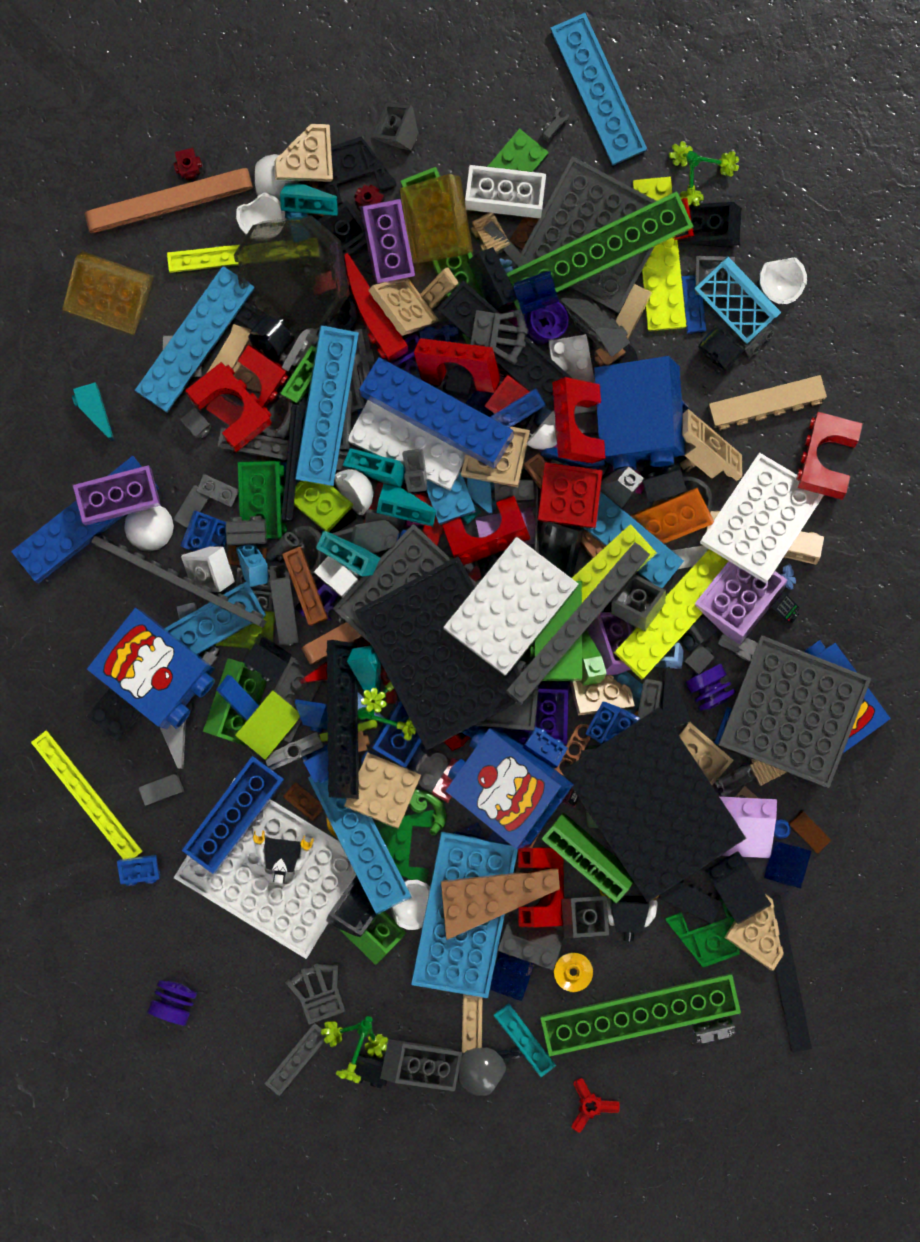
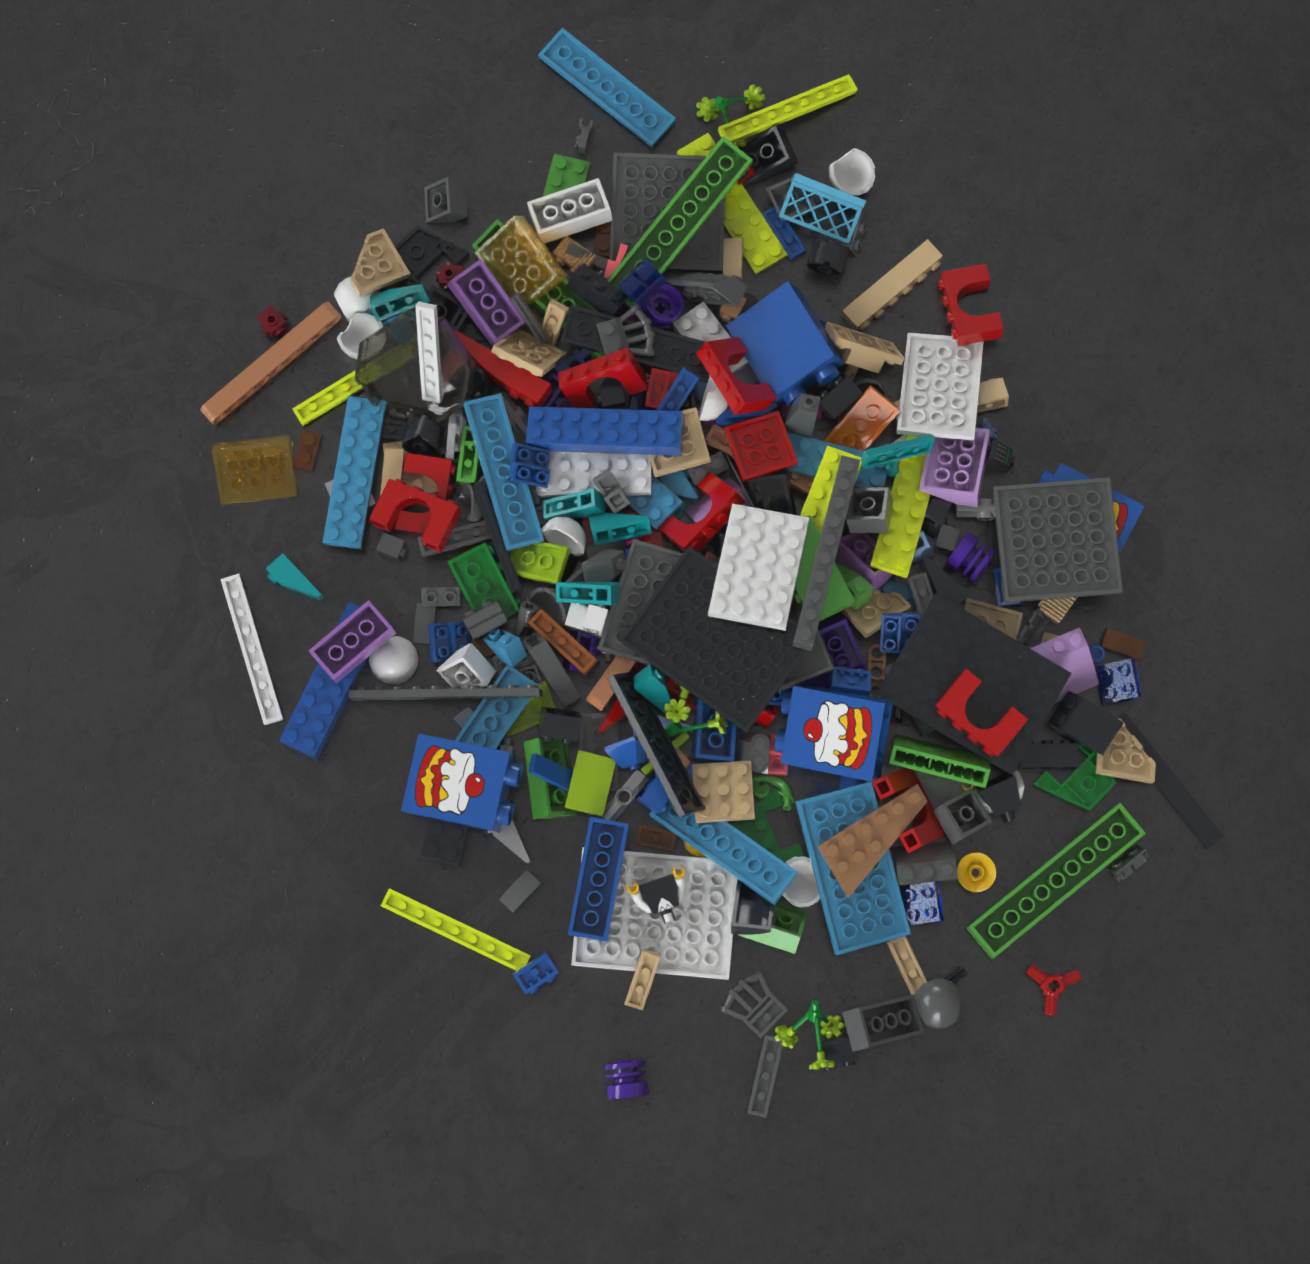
camera: 25 degrees left, 5 degrees down
teal tile [493,1003,556,1077] -> none
none -> white plate [221,574,284,726]
none -> reddish brown plate [294,430,323,471]
none -> white plate [415,302,443,403]
none -> blue slope [510,443,551,488]
none -> dark grey axle [511,293,548,344]
none -> coral slope [603,244,628,280]
none -> tan tile [624,948,661,1011]
none -> neon yellow plate [717,74,858,143]
none -> teal plate [861,434,935,477]
none -> red arch [935,669,1028,757]

